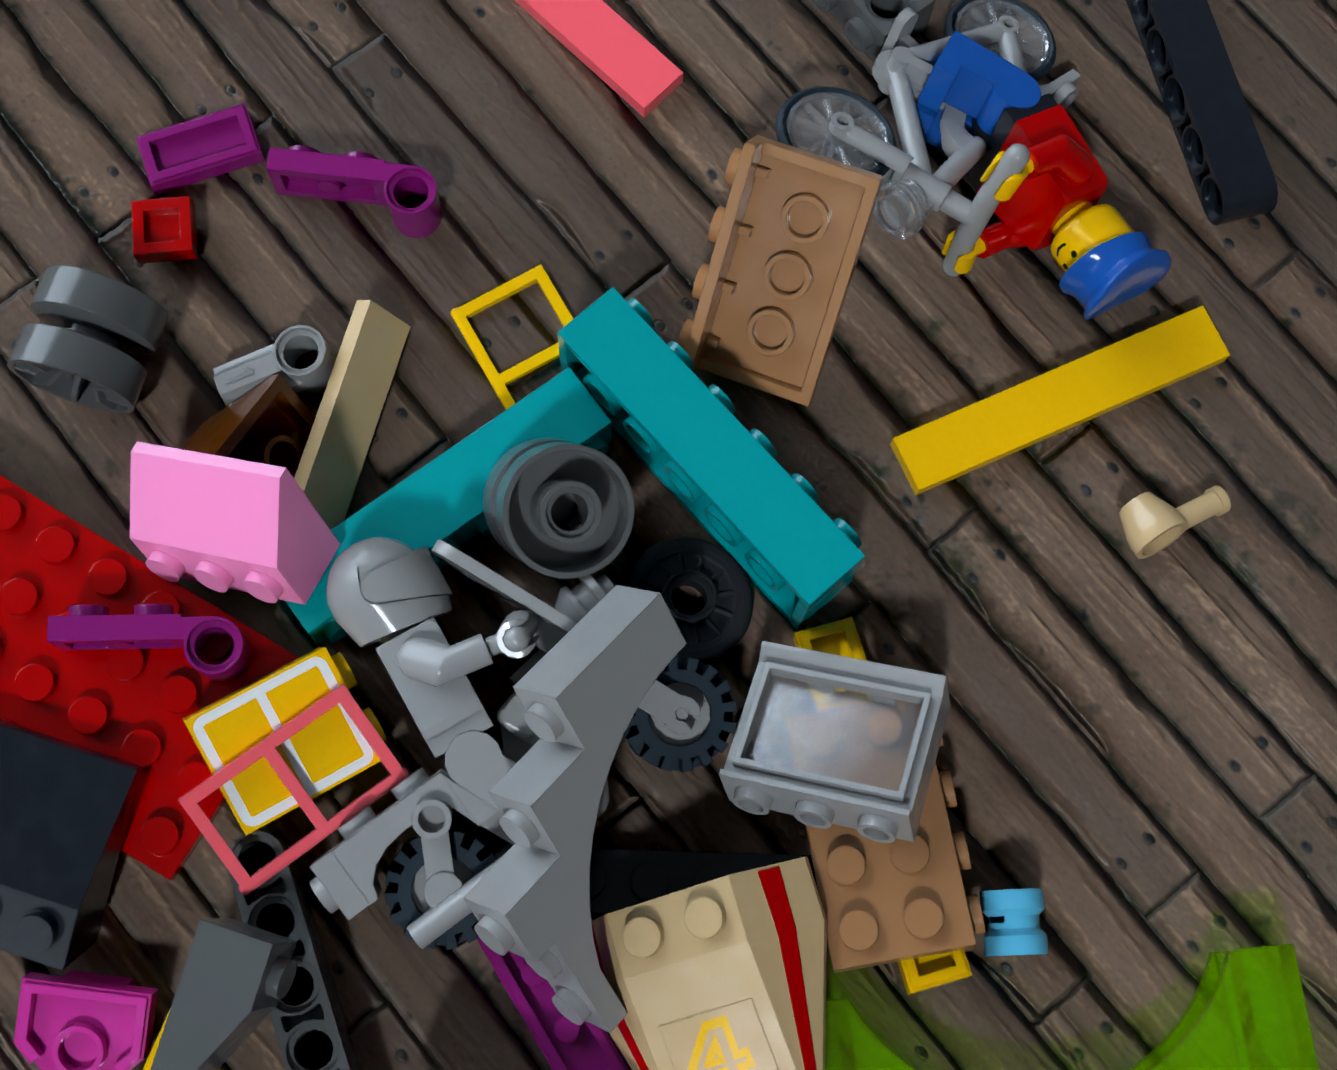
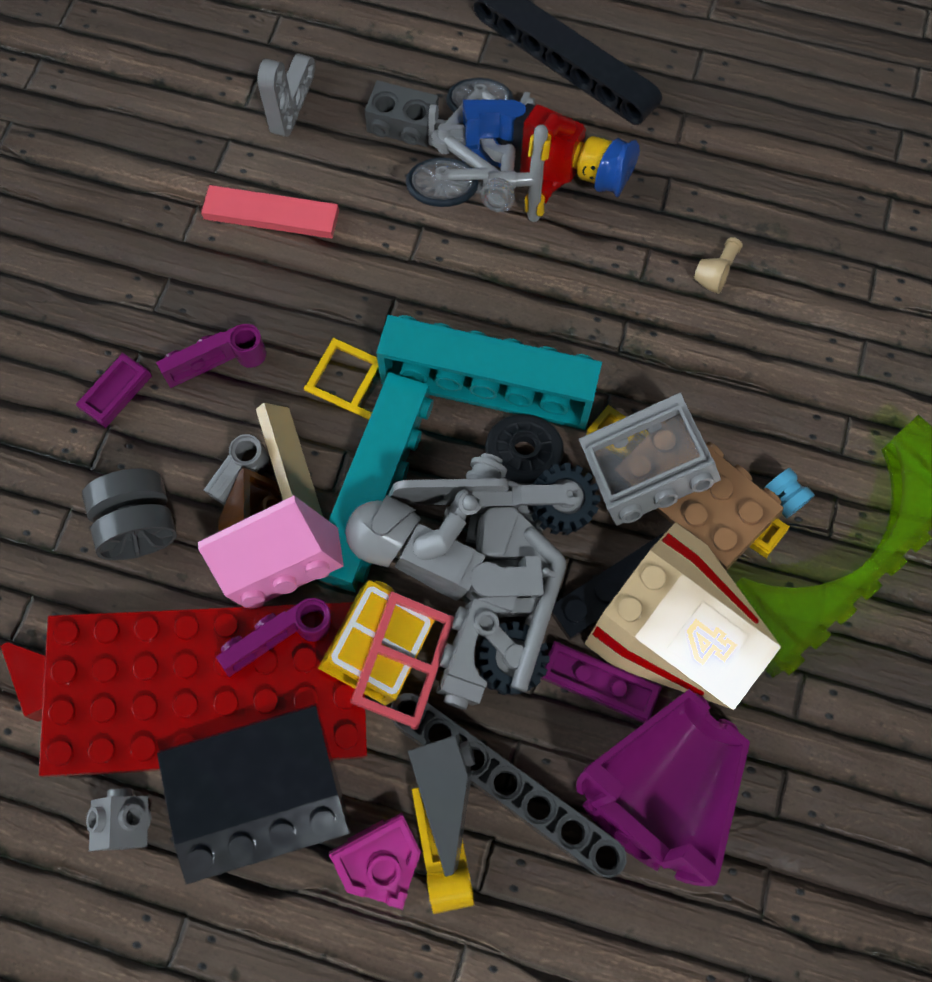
camera: 30 degrees left, 5 degrees down
red plate [131,196,198,264] -> none
light grey arch [463,585,687,1033] -> none
dark grey wheel [483,438,635,579] -> none
medium nougat bracket [677,135,884,407] -> none
yellow tile [890,305,1230,496] -> none

